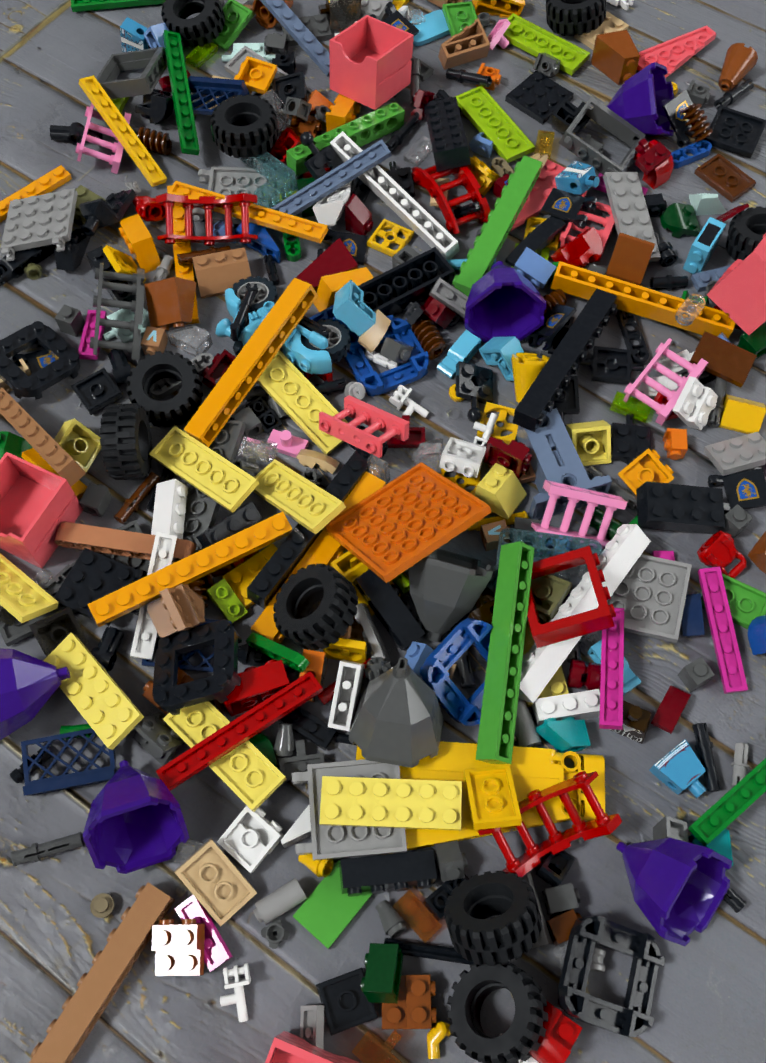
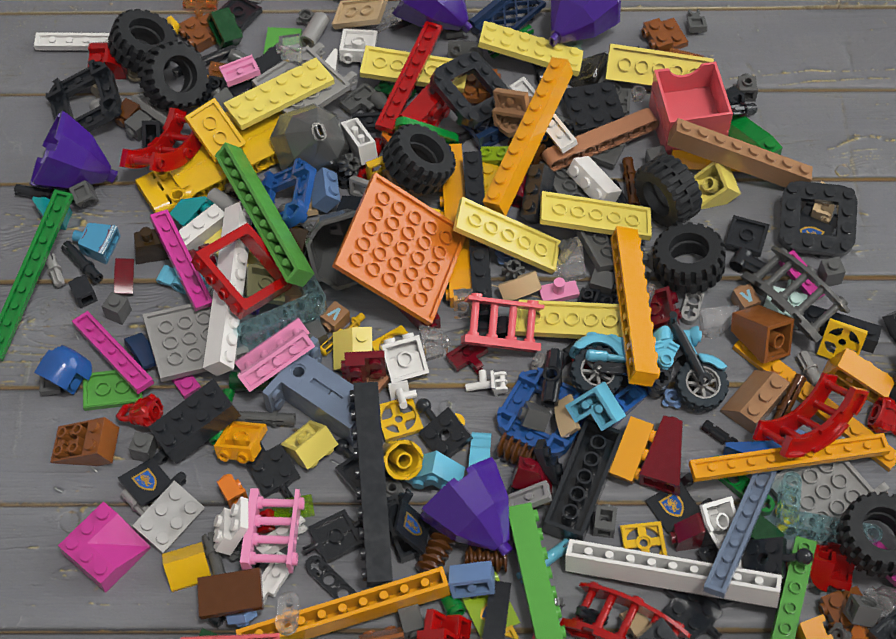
camera: 145 degrees right, 5 degrees down
none -> black brick [68,275,98,309]
none -> bright pink plate [219,54,261,87]
none -> clear slope [276,33,303,66]
none -> black piece [540,348,564,408]

